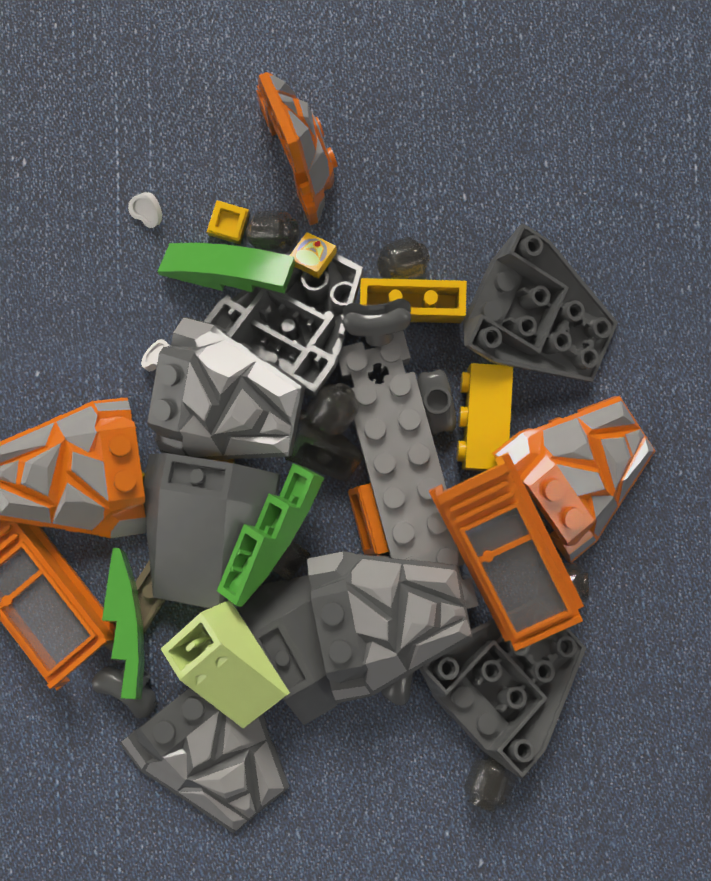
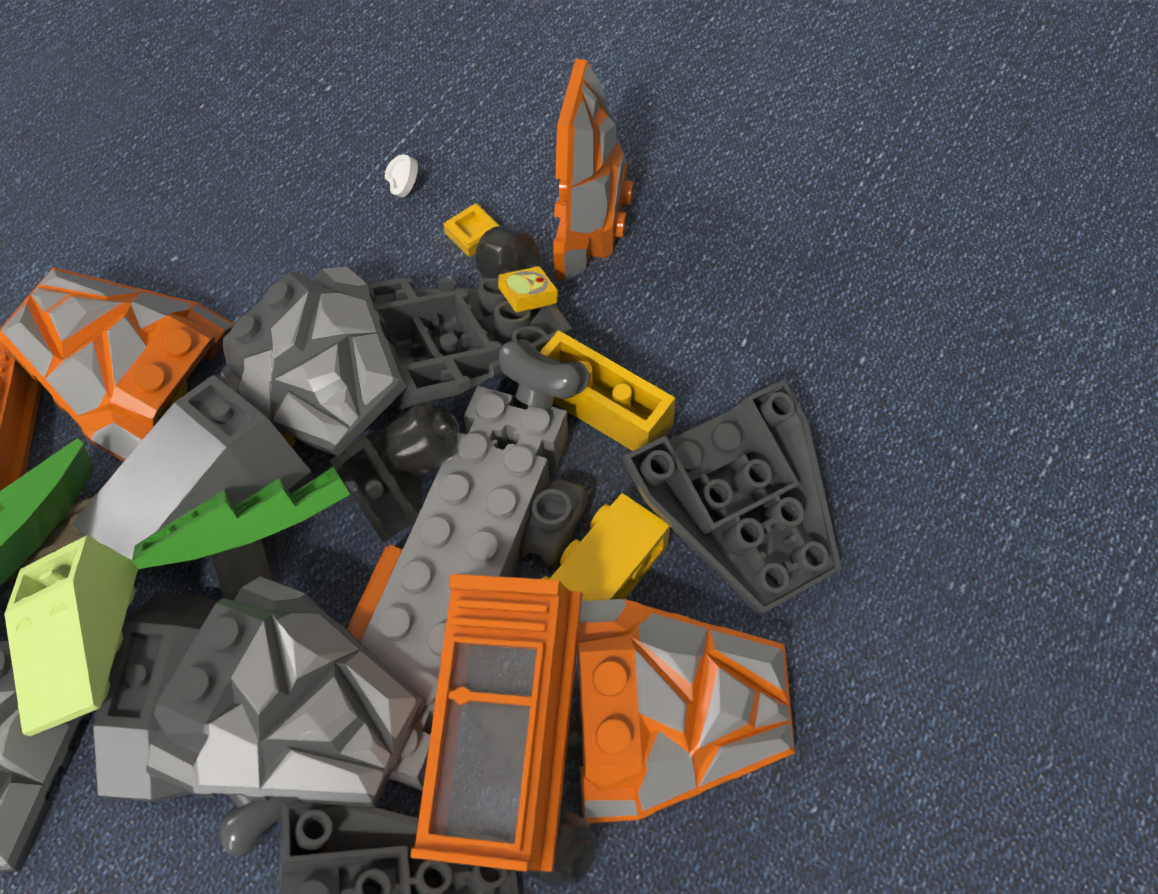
camera: 35 degrees right, 25 degrees down
bright green slope [157,243,295,294] -> none
clear smoke head [377,236,430,279] -> none

